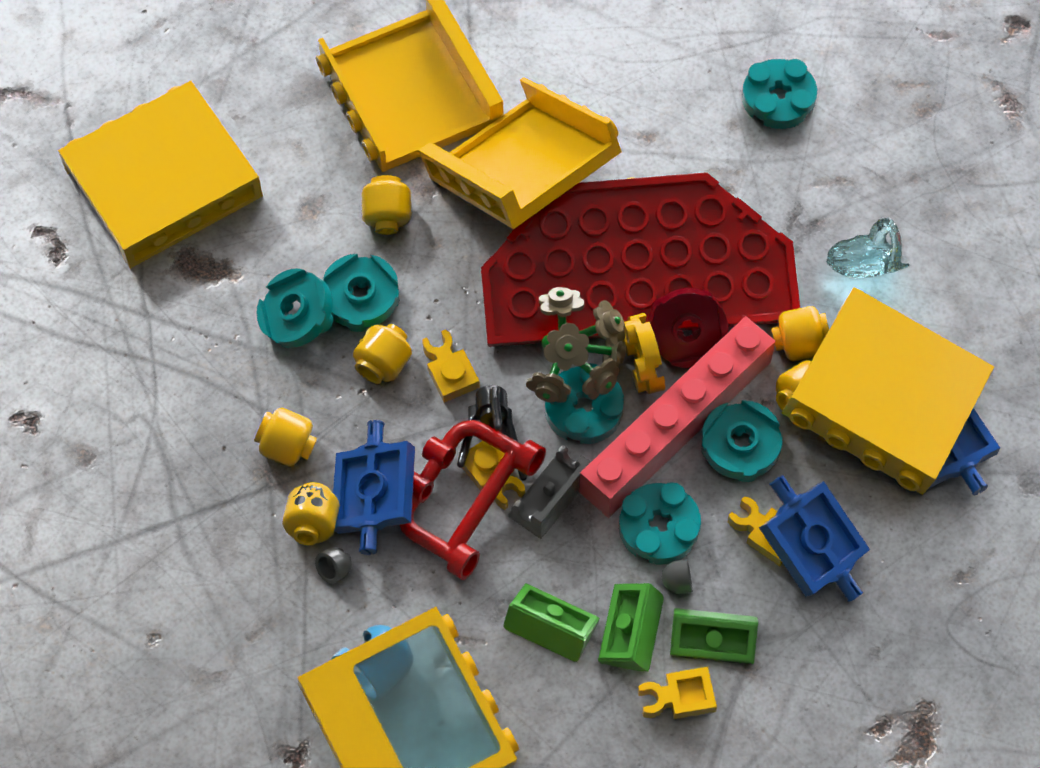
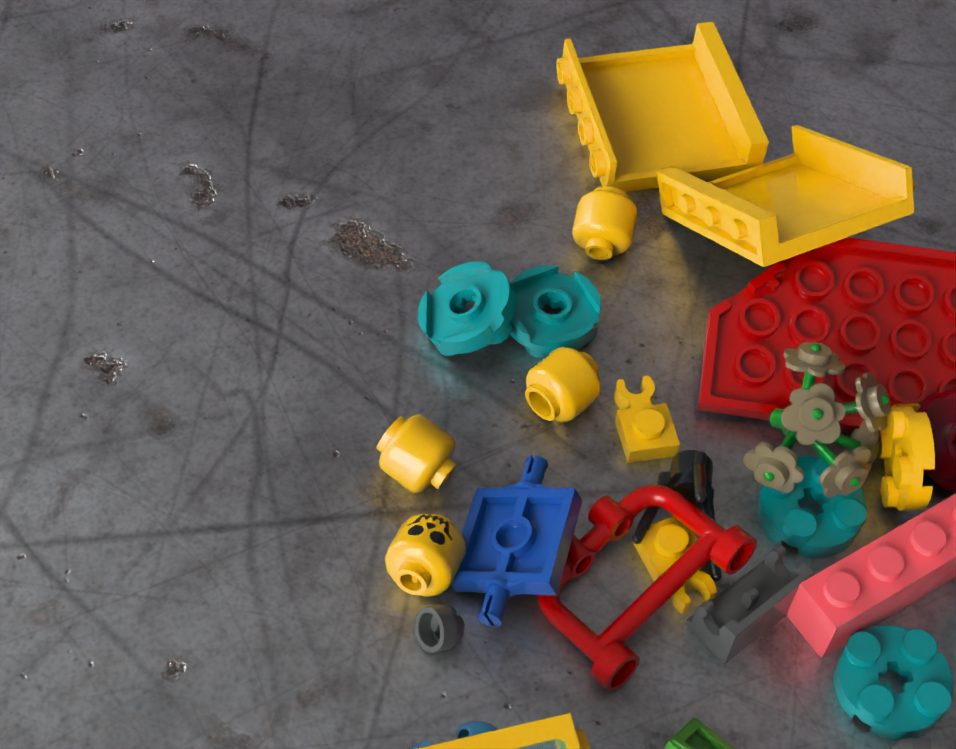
camera: 10 degrees right, 10 degrees down
yellow panel [58,80,263,269] -> none

